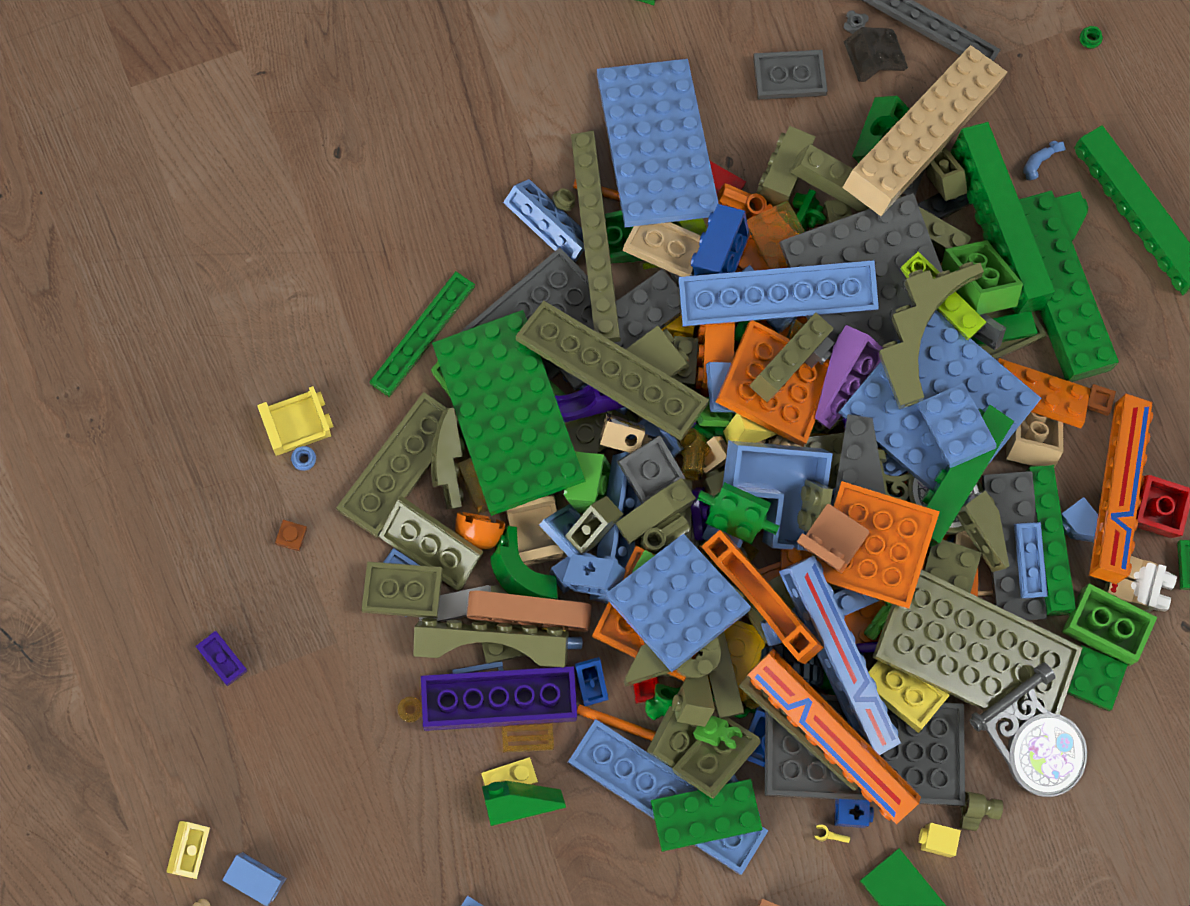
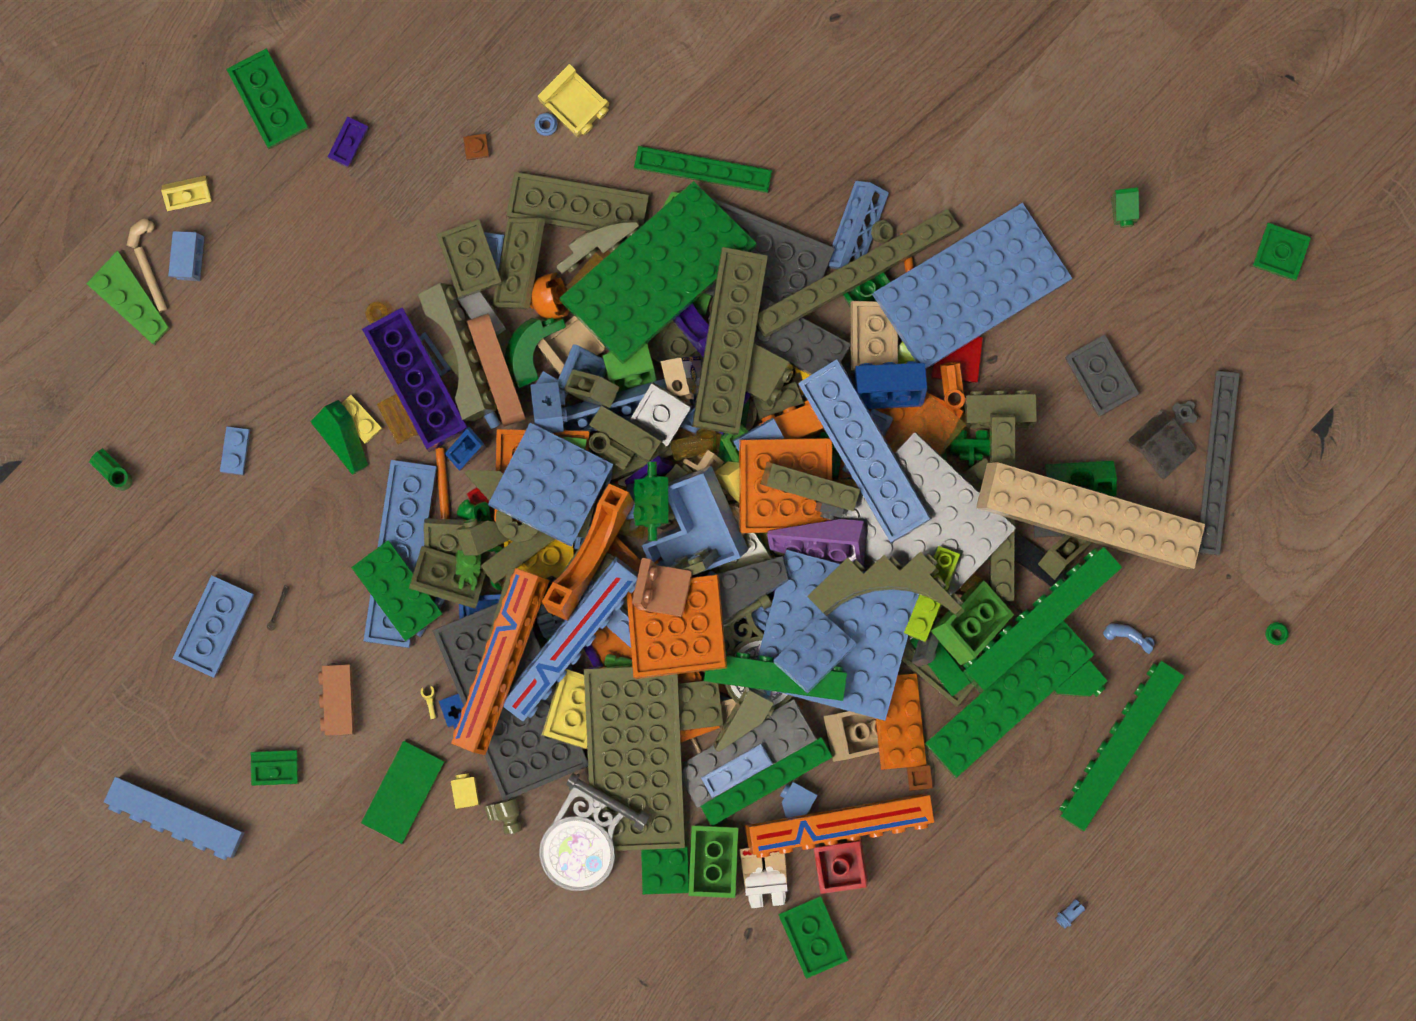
camera: 80 degrees right, 10 degrees up
none -> green plate [226,48,309,149]

